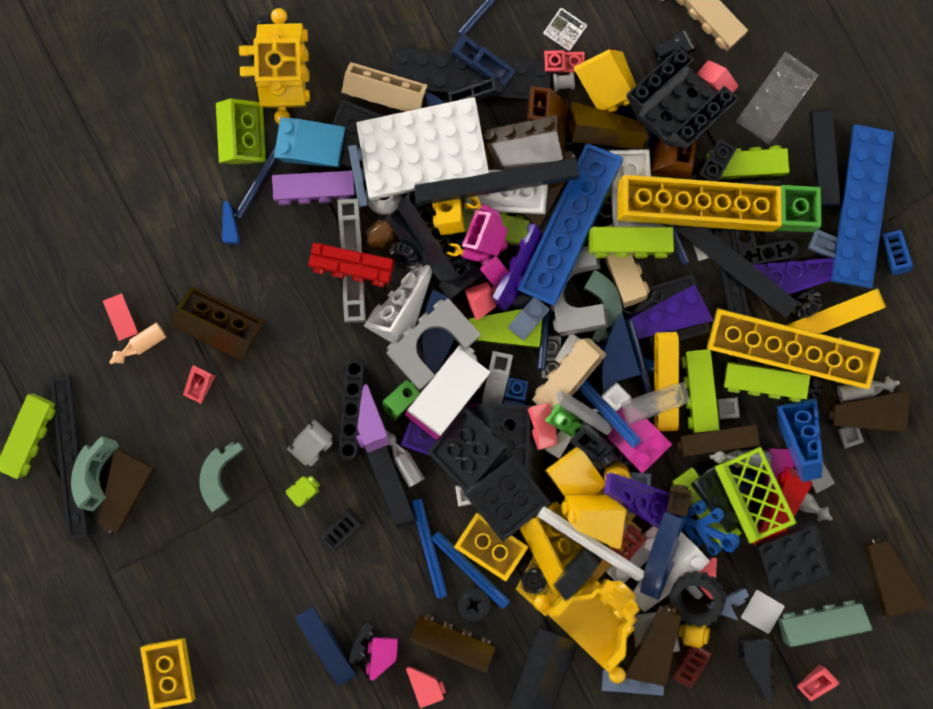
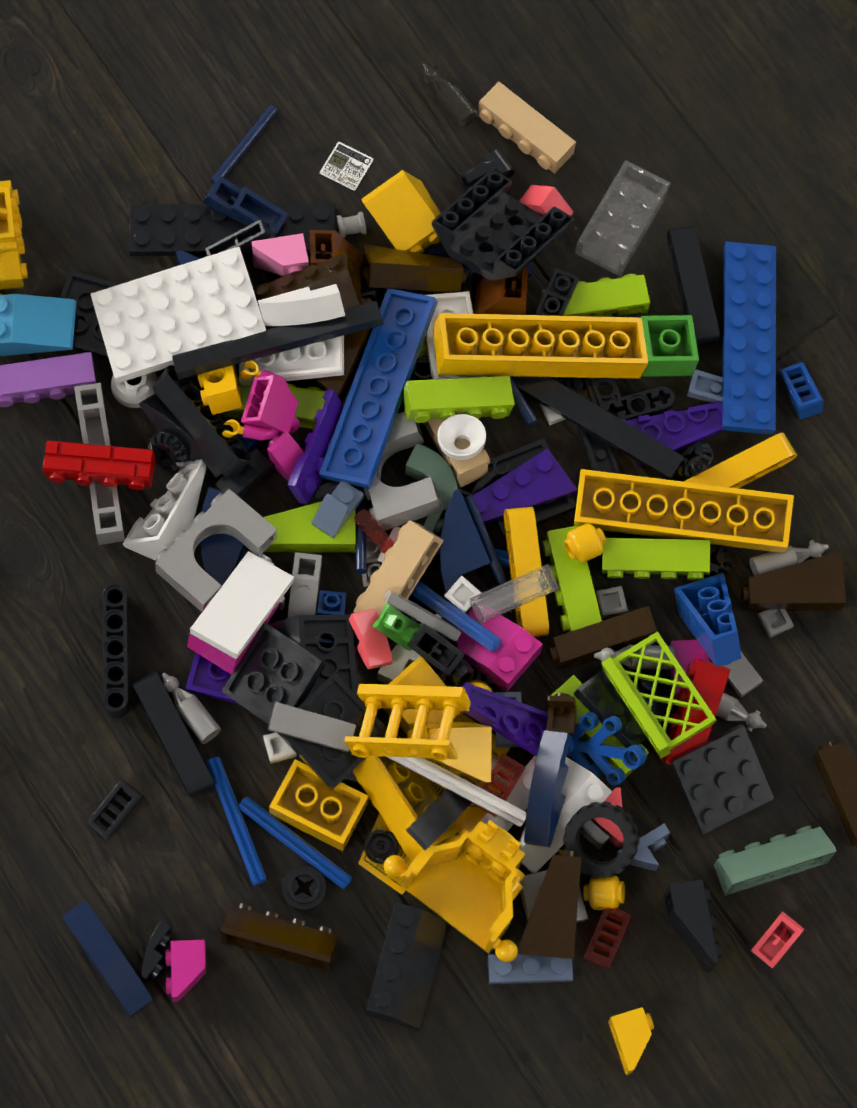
camera: 10 degrees left, 15 degrees down
lime brick [286,476,320,507] -> none
light grey brick [287,419,333,467] -> none
tan brick [342,62,427,112] -> none
sand blue plate [348,145,370,207] -> none
medium lavender slope [357,384,391,453] -> none
clear orange head [366,219,396,249] -> none
bright green torso [381,380,420,421] -> none
coral slope [406,665,446,708] -> none
coral slope [465,282,496,320] -> none
coral slope [544,50,584,73] -> none
white sticker [741,590,784,634] -> none
none -> bright pink slope [252,233,309,276]
none -> white slope [258,284,345,326]
none -> light grey tile [268,702,356,752]
none -> yellow fence [344,684,471,761]
none -> clear red axle [354,509,395,555]
none -> white piece [437,414,486,460]
none -> yellow head [564,523,606,563]

